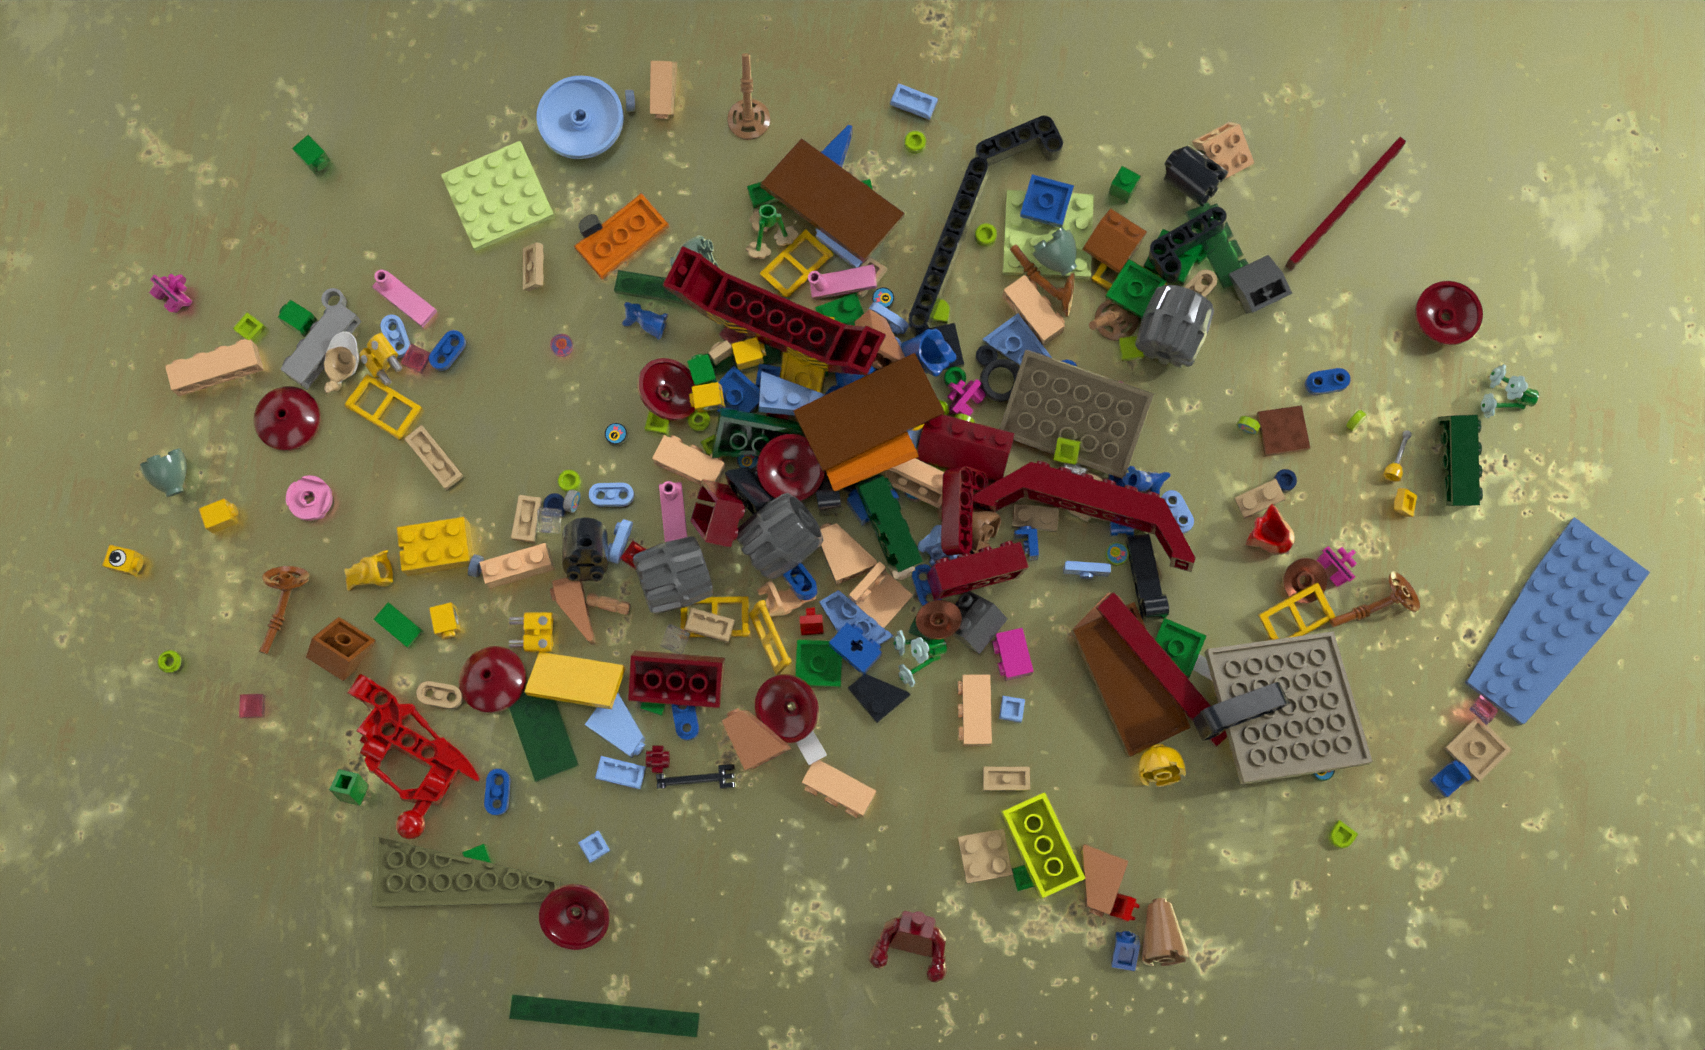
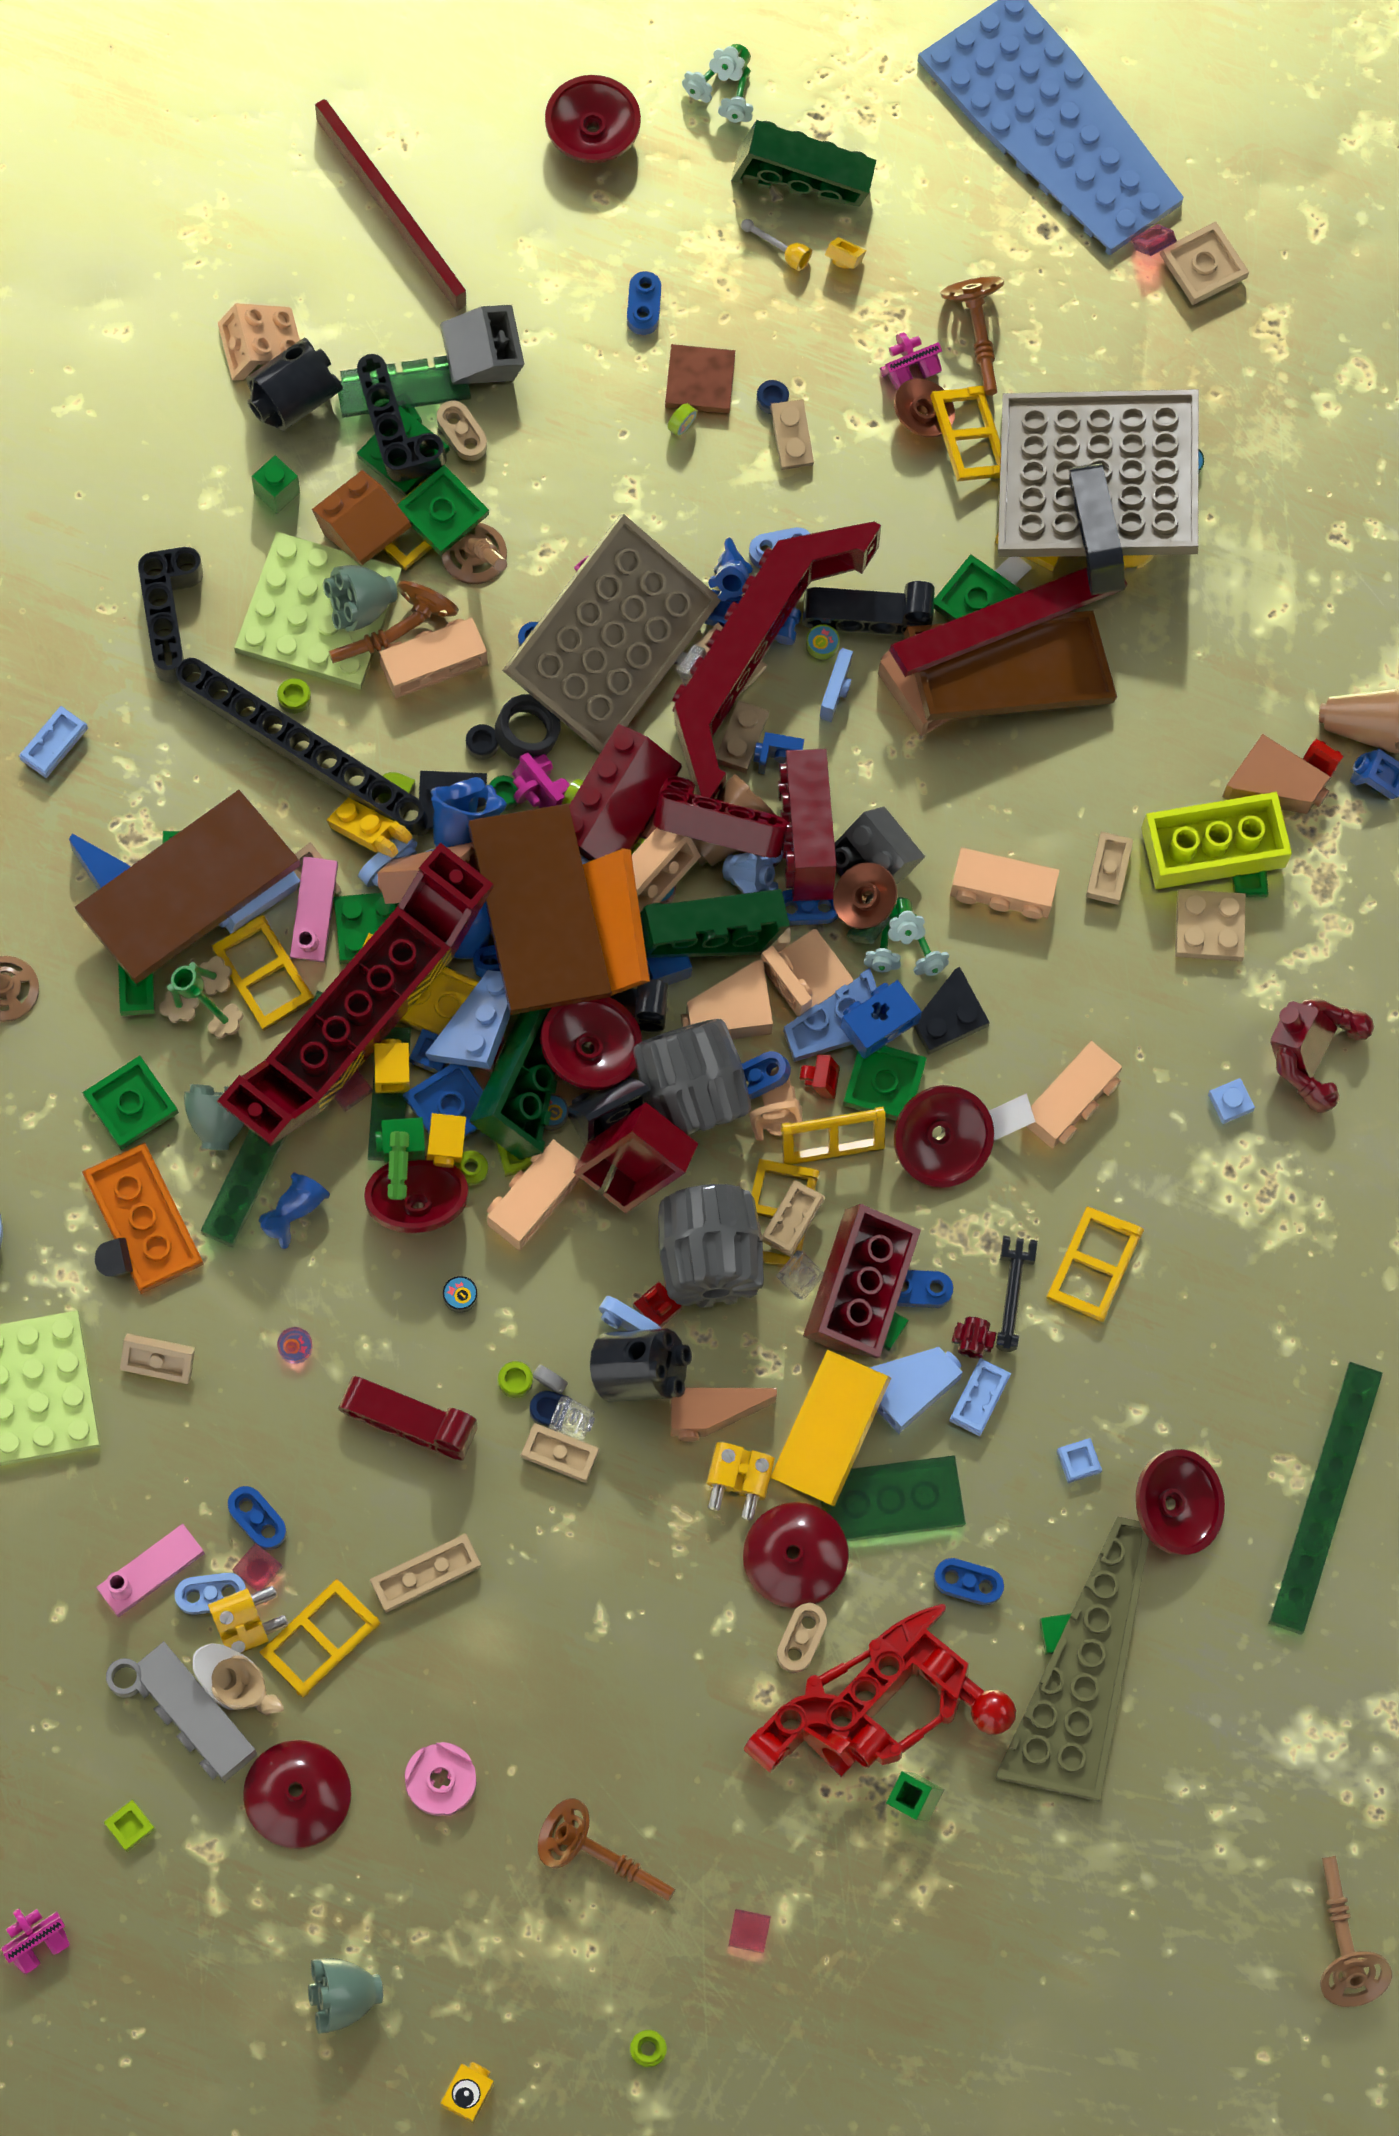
camera: 85 degrees left, 5 degrees down
light nougat brick [165,339,264,396] -> none
yellow brick [199,499,238,533] -> none
green brick [278,299,317,337] -> none
dark orange slope [306,617,376,681] -> none
yellow hair [344,550,393,591] -> none
green tile [373,602,423,649] -> none
yellow piece [397,517,473,576] -> none
yellow brick [429,602,461,639] -> none
sand blue tile [468,554,484,578] -> none
light nougat brick [479,543,555,589] -> none
light nougat axle [586,593,631,615] -> none
light blue plate [589,483,634,507] -> none
lime tile [644,411,671,435] -> none
bright pink piece [659,481,688,542] -> none
tan plate [709,340,733,366] -> none
nougat slope [721,708,791,771] -> none
tile [872,287,894,309] -> none
lime tile [904,131,926,154] -> none
medium blue wing [982,313,1052,366] -> none
dark pink brick [992,628,1034,681] -> none
light blue tile [999,696,1025,723] -> none
blue plate [1020,174,1074,228] -> none
lime tile [1054,437,1081,465] -> none
lime tile [1118,336,1145,361] -> none
dark grey wheel [1136,285,1214,368] -> none
yellow cylinder [1138,744,1186,786] -> none
red piece [1245,504,1295,555] -> none
lime tile [1329,820,1358,848] -> none
lime tile [1346,410,1367,432] -> none
blue bracket [1430,760,1472,798] -> none
none -> green plate [82,1055,179,1150]
none -> yellow hinge [326,797,412,858]
none -> dark red beam [338,1376,477,1461]
none -> bright green axle [388,1131,409,1200]
none -> yellow window [1047,1206,1144,1322]
none -> light blue plate [1208,1078,1255,1124]

